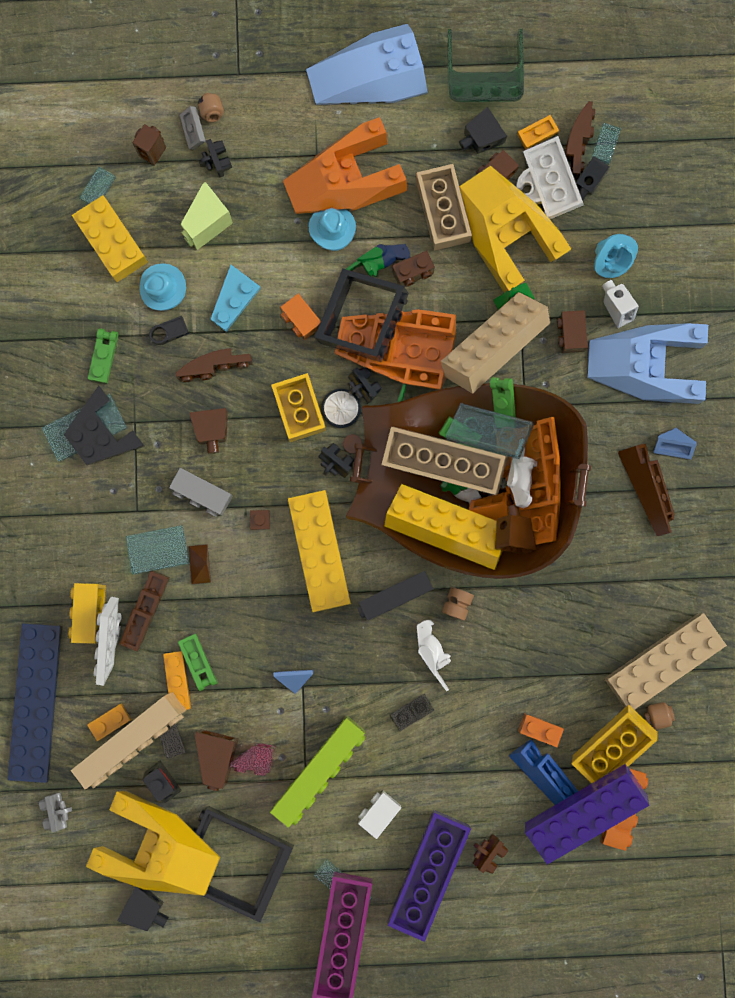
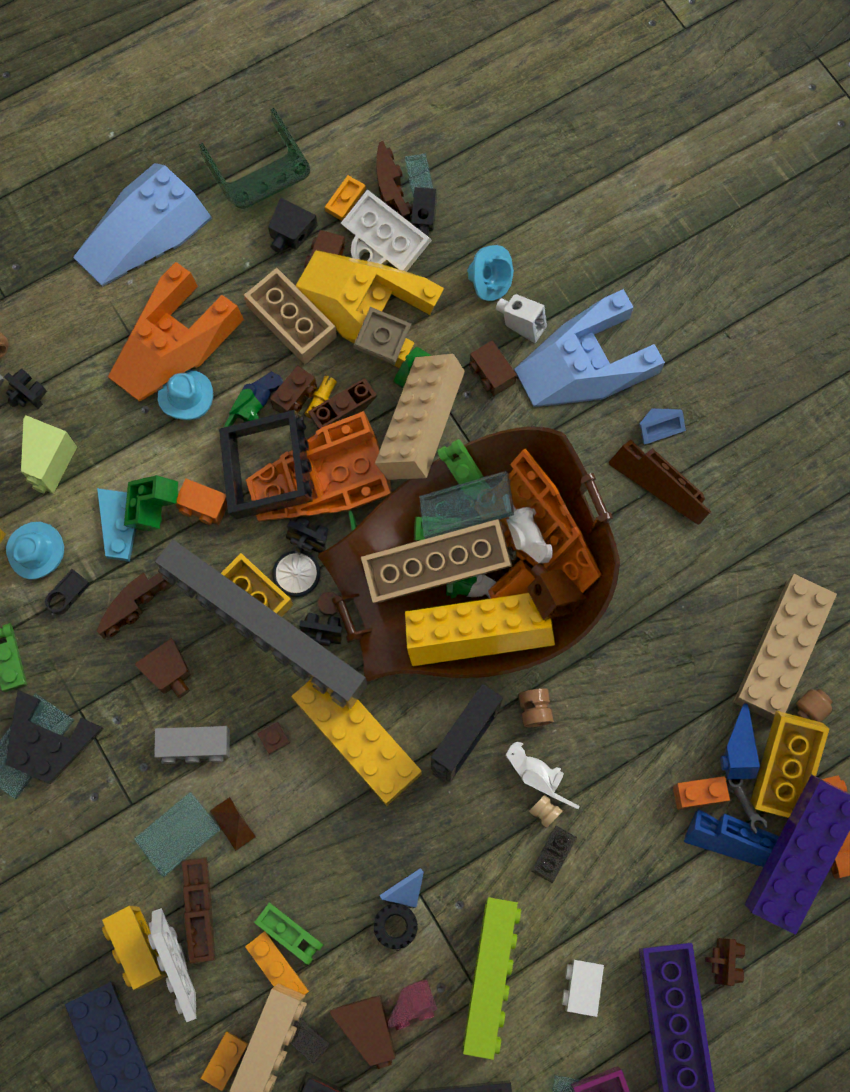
camera: 30 degrees left, 10 degrees down
none -> green brick [124,475,178,531]
none -> dark grey brick [155,539,368,709]
none -> yellow pin [304,376,337,419]
none -> reddish brown slope [308,378,377,429]
none -> dark tan plate [353,307,411,365]
none -> black tyre [374,904,418,949]
none -> tan wheel [529,794,562,829]
none -> blue slope [720,704,760,779]
none -> dark grey brick [726,778,767,834]

